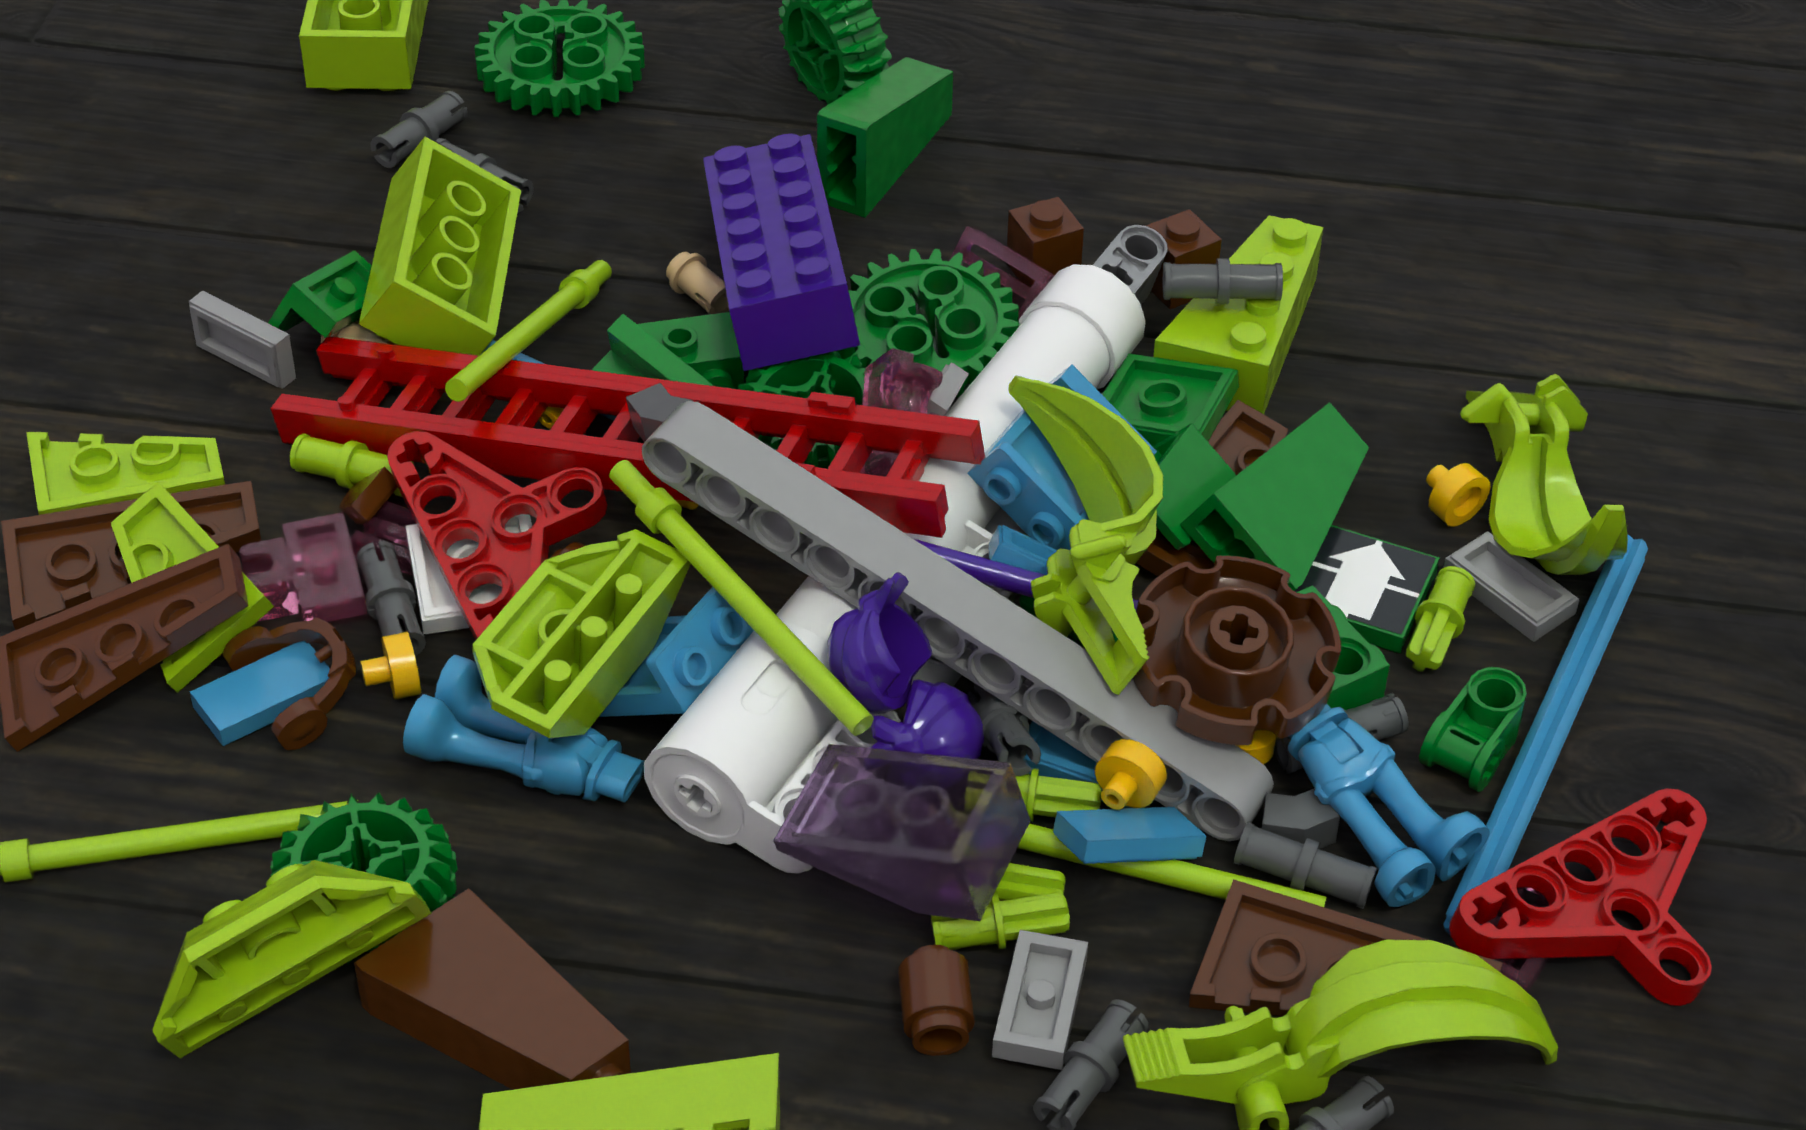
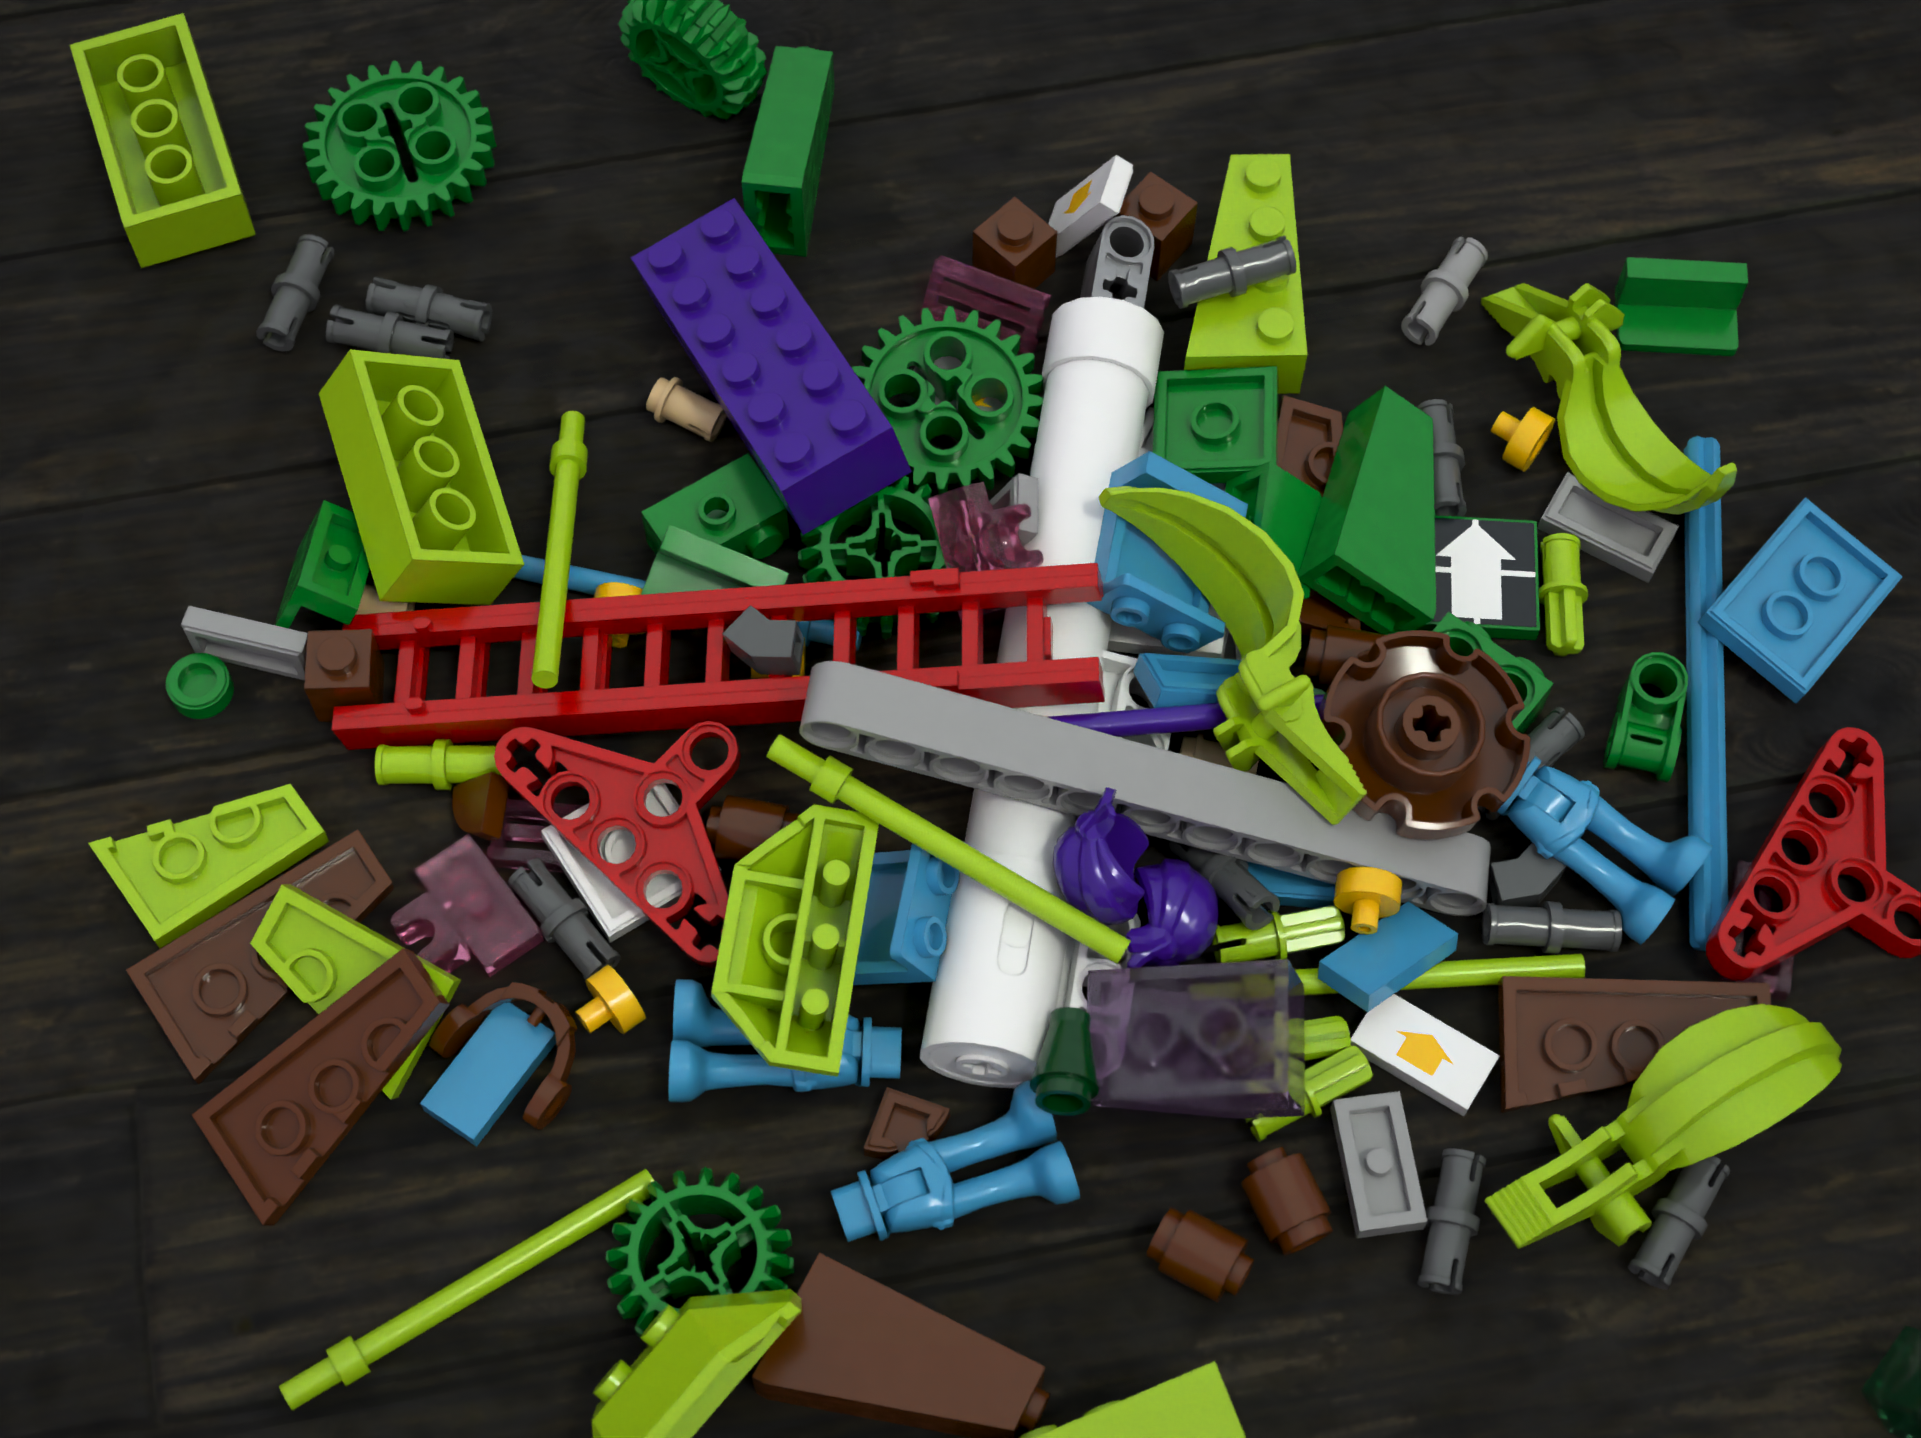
camera: 20 degrees left, 20 degrees up
none -> green tile [166,653,234,719]
none -> reddish brown brick [304,629,385,722]
none -> dark grey pin [366,276,492,341]
none -> dark azure piece [831,1079,1080,1242]
none -> reddish brown tile [864,1087,950,1159]
none -> dark green cone [1030,1007,1099,1116]
none -> white tile [1048,155,1133,258]
none -> reddish brown brick [1146,1207,1255,1302]
none -> white tile [1350,994,1499,1117]
none -> light grey pin [1401,237,1488,346]
none -> dark grey pin [1417,399,1467,517]
none -> green panel [1615,257,1748,356]
none -> dark azure tile [1697,497,1903,704]

